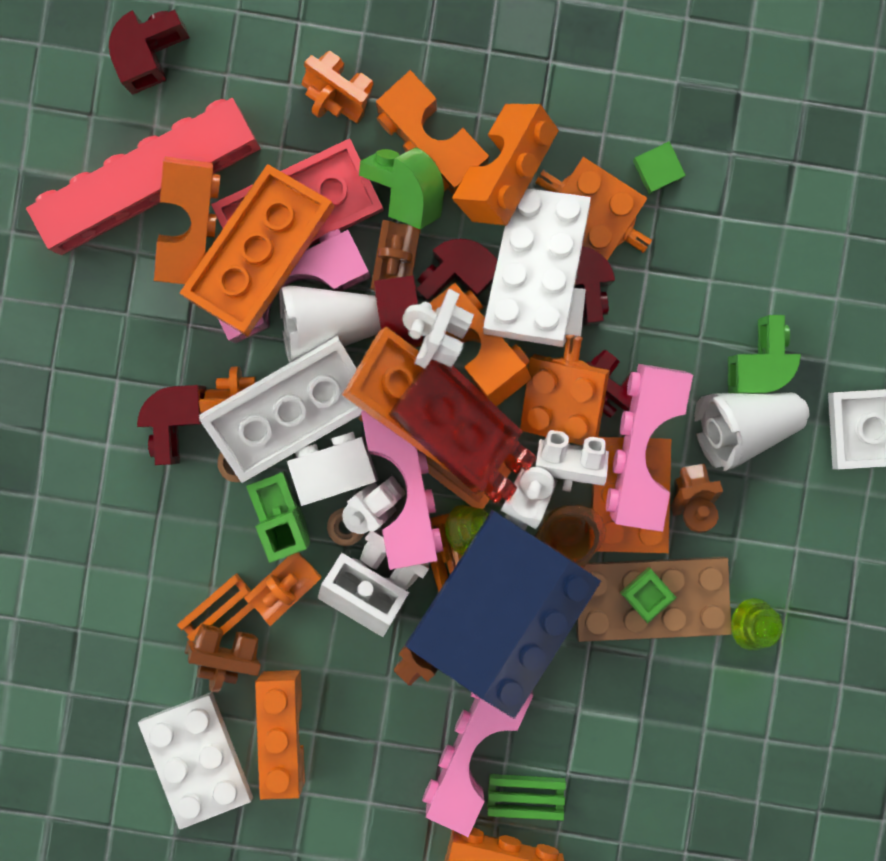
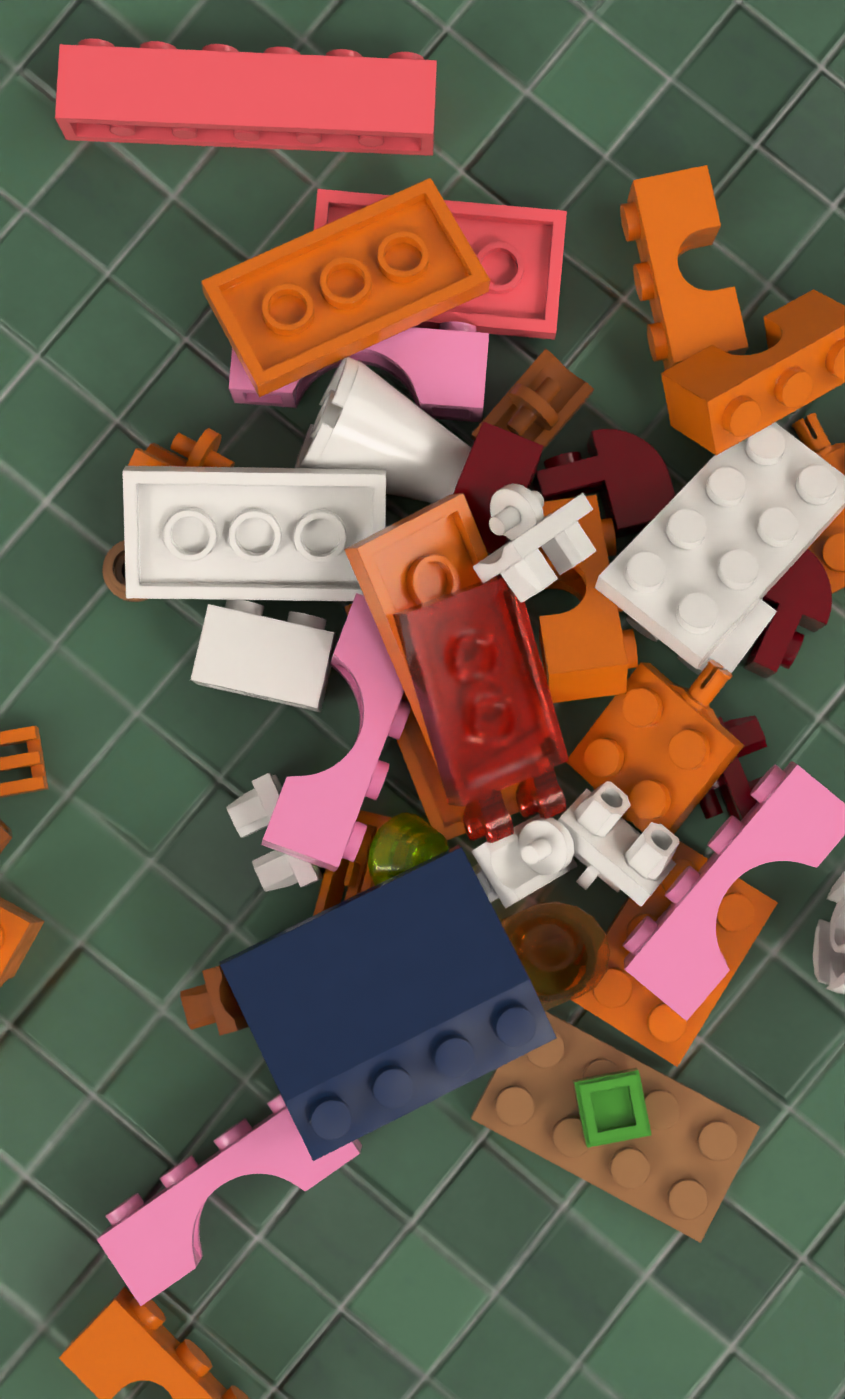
camera: 30 degrees right, 5 degrees down
dark red brick [137,385,206,465] -> none
orange arch [154,156,220,284] -> none
orange hips [244,552,322,626] -> none
bright green brick [246,471,310,563] -> none
orange hips [302,51,373,124] -> none
white brick [318,553,409,637] -> none
medium nougat plate [327,508,364,546] -> none
white hips [342,476,406,534] -> none
bright green brick [359,147,444,229] -> none
bright green tile [487,774,566,821] -> none
dark orange hips [671,464,723,533] -> none
clear neon green cone [731,598,783,651] -> none

